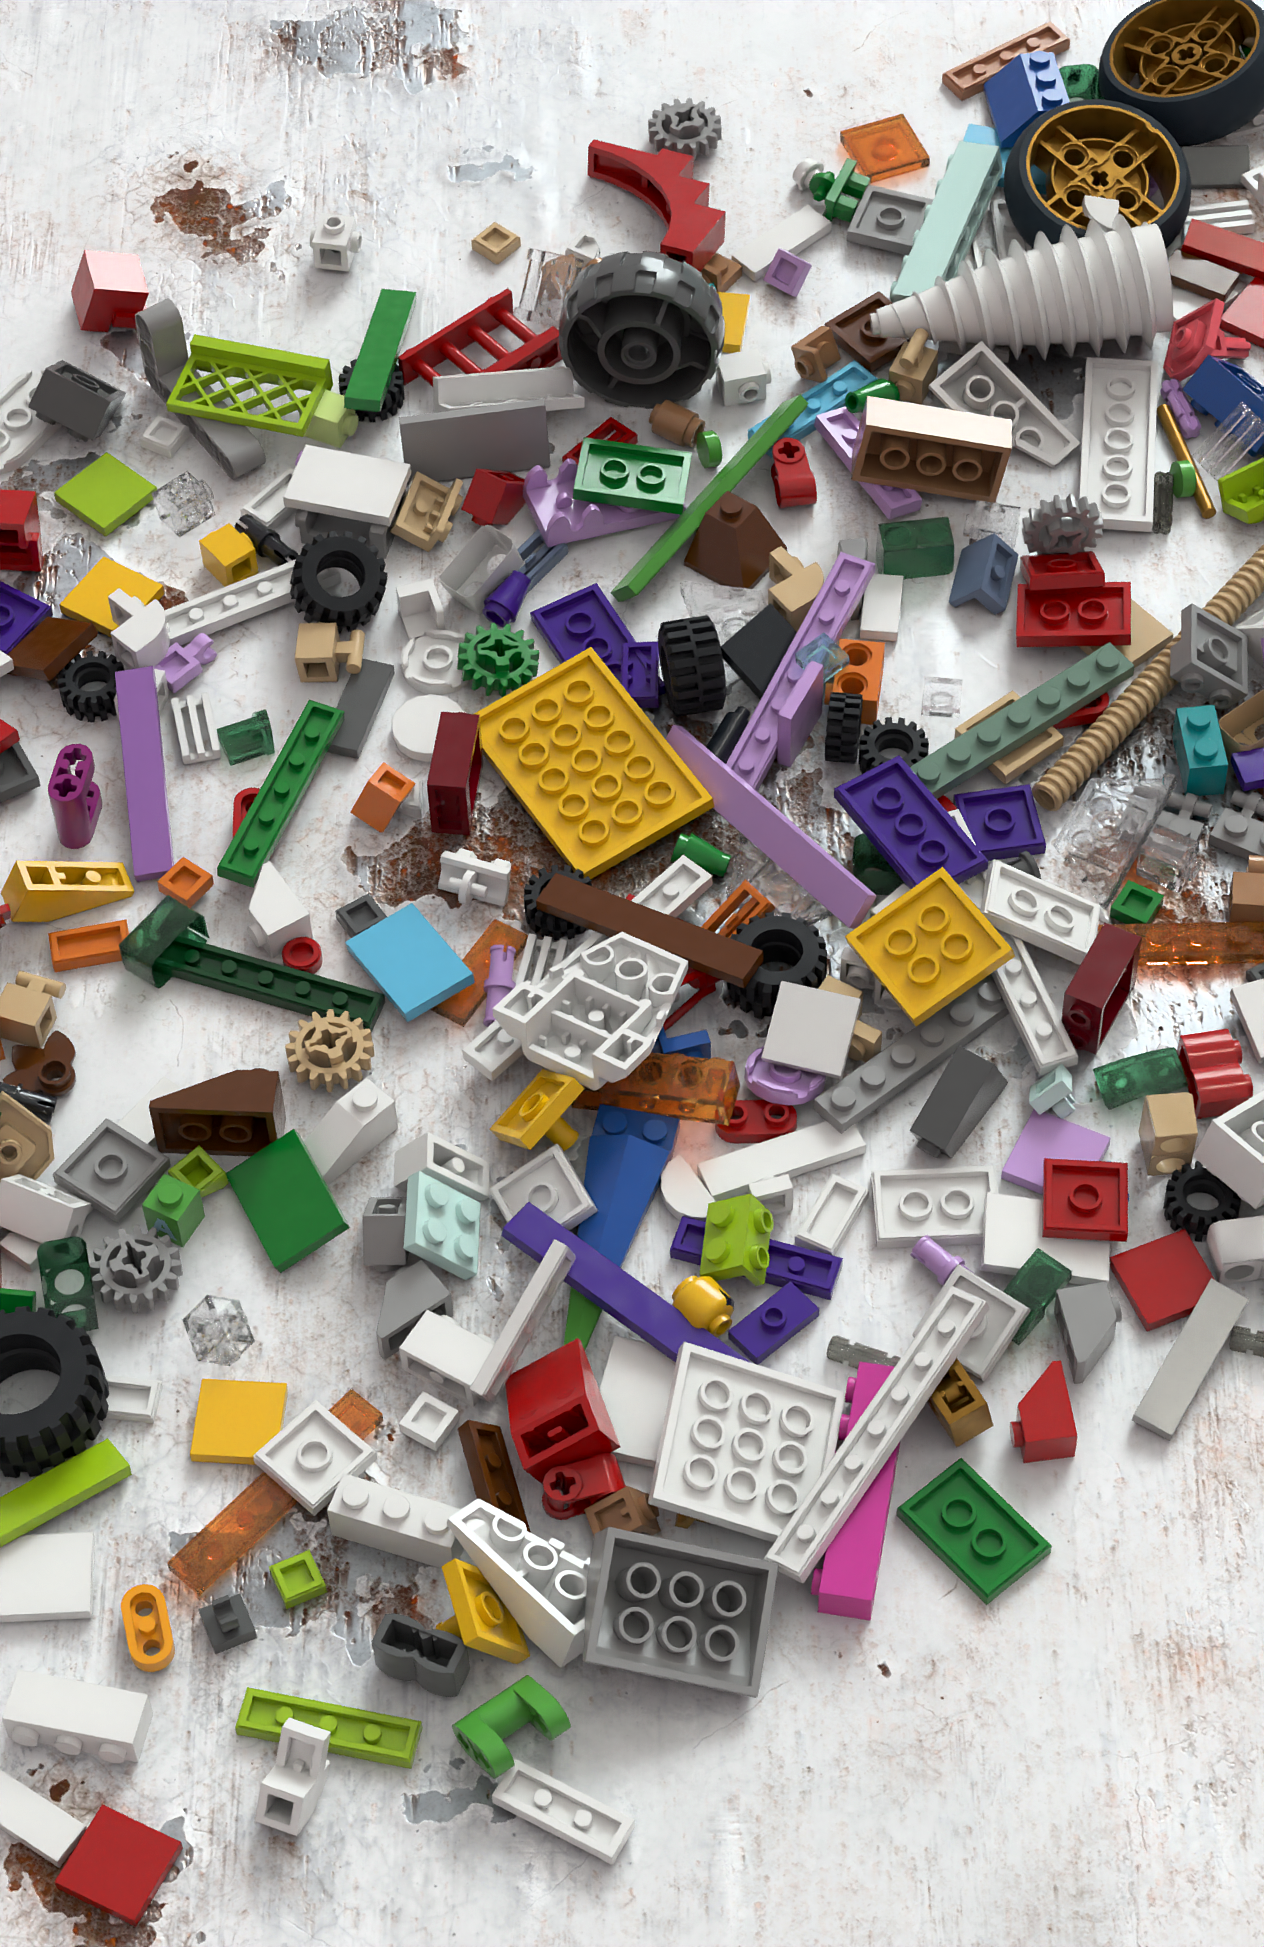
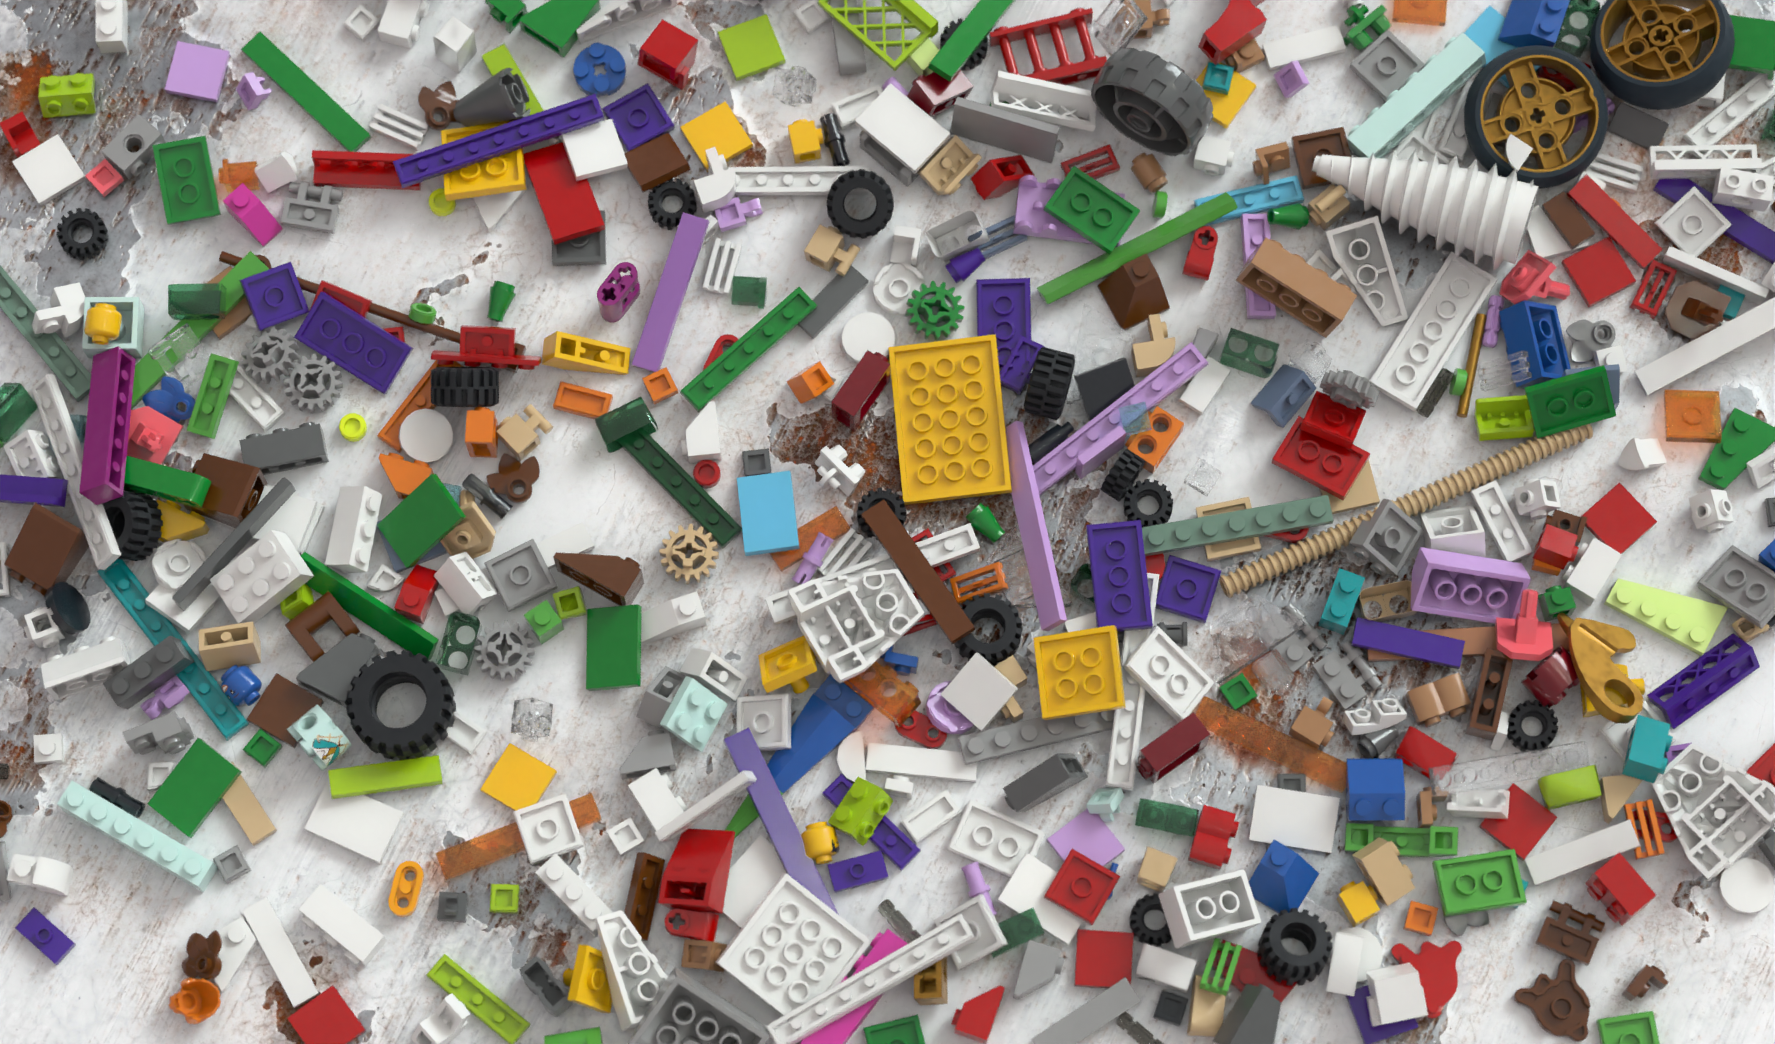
camera: 25 degrees right, 20 degrees up
none -> brick [907,69,974,117]

